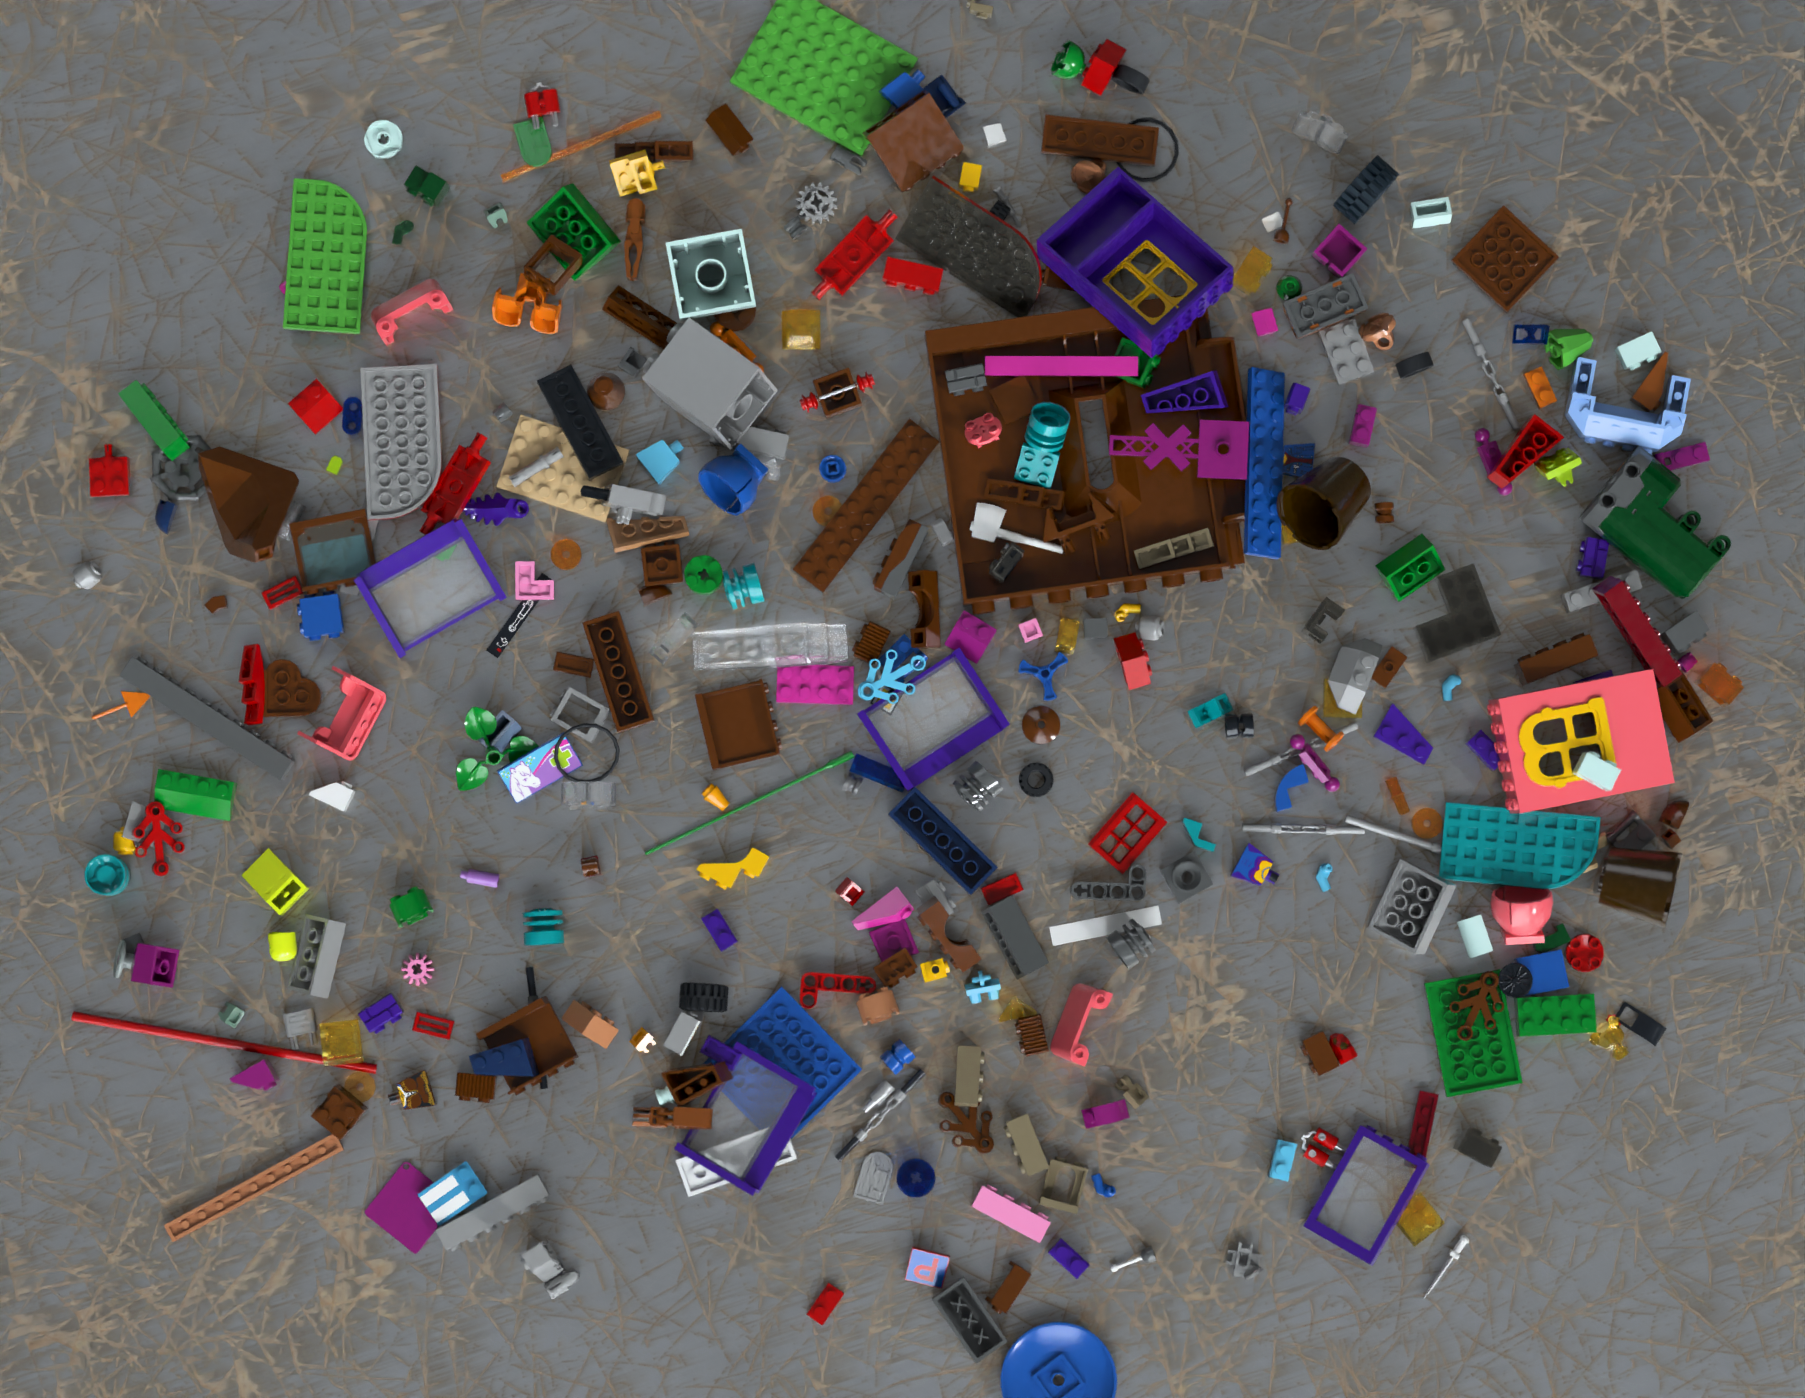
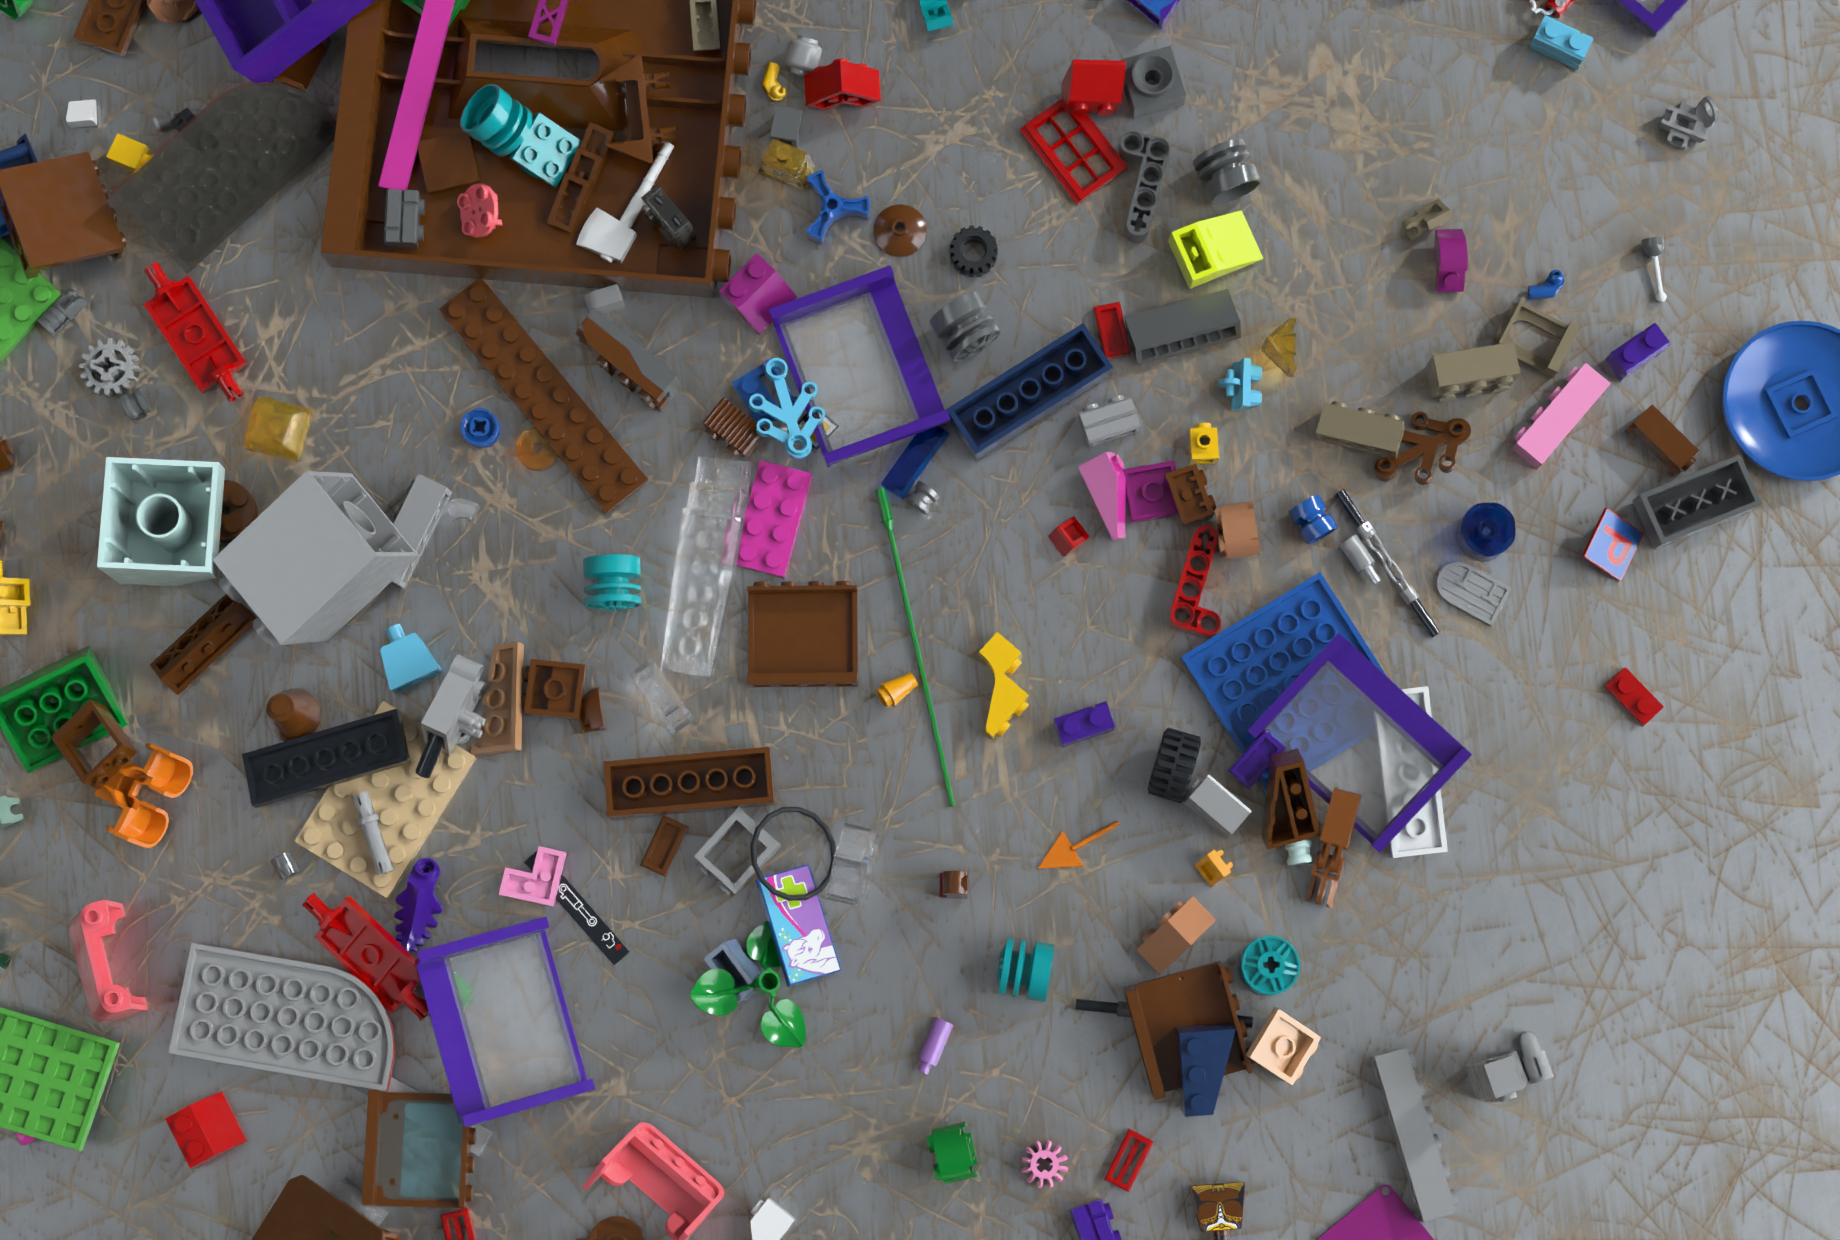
camera: 70 degrees left, 5 degrees down
blue brick [297,591,345,641] -> none
lime piece [326,456,343,475] -> none
clear blue plate [342,397,363,436] -> none
dark azure slope [417,1161,488,1226] -> none
reddish brown brick [455,1072,497,1103] -> none
clear orange piece [551,539,582,570] -> none
dark grey panel [618,347,647,378] -> none
dark orange arm [624,198,646,281] -> none
green brick [684,555,723,595] -> none
blue plate [698,443,769,516] -> none
reddish brown brick [799,367,875,419] -> none
red brick [883,257,943,296] -> none
reddish brown arch [908,570,941,649] -> none
reddish brown arch [916,896,981,973] -> none
reddish brown brick [1015,1014,1049,1057] -> none
bright pink tile [1018,618,1043,643] -> none
white sticker [1049,906,1162,946] -> none
coral windscreen [1050,983,1113,1066] -> none
teal slope [1182,818,1216,852] -> none
none -> orange piece [1038,821,1119,869]
none -> red slope [1061,59,1126,116]
none -> neon yellow slope [1168,210,1263,289]
none -> teal wheel [1237,935,1301,996]
none -> light nougat plate [1245,1007,1321,1086]

